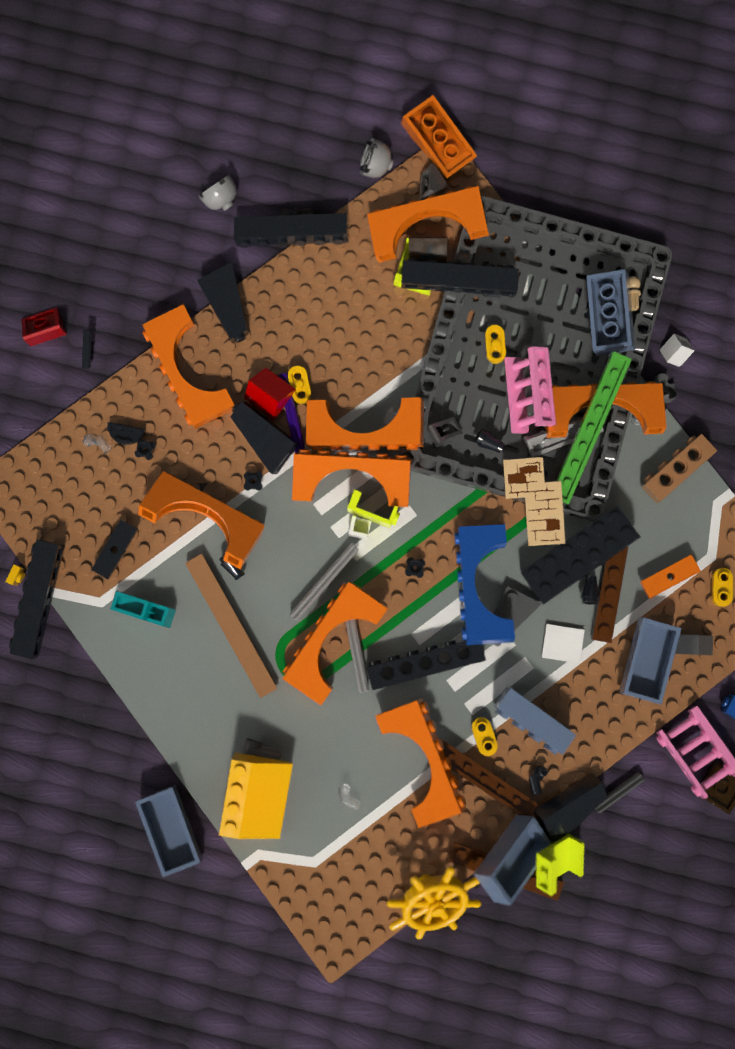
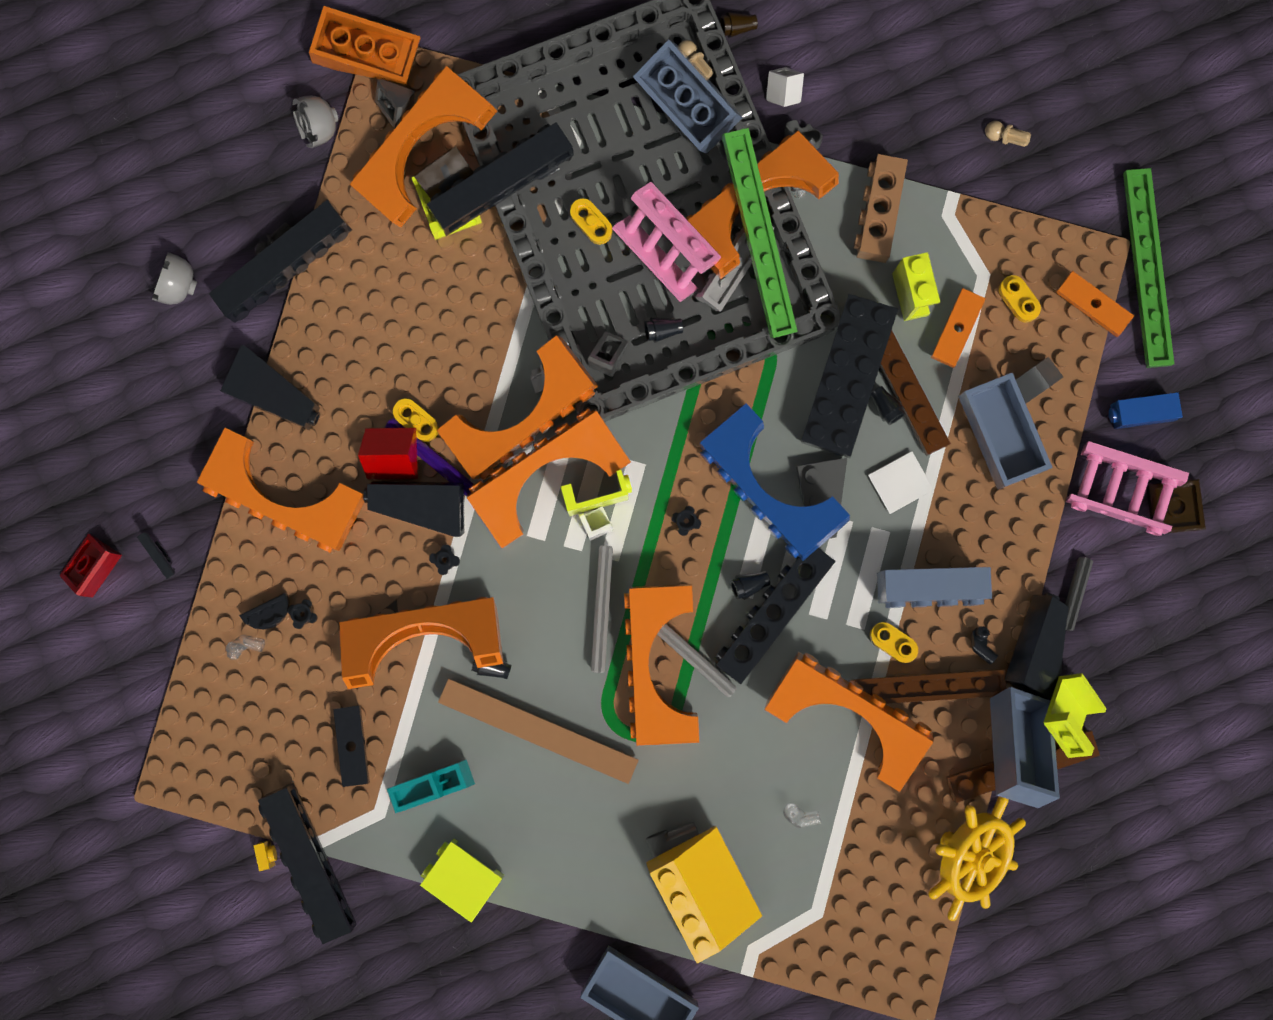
camera: 35 degrees left, 0 degrees up
tan sticker [503,457,565,546] -> none
none -> neon yellow panel [420,839,504,923]
none -> dark brown cone [720,12,758,38]
none -> black cone [730,571,771,600]
none -> neon yellow panel [892,252,940,321]

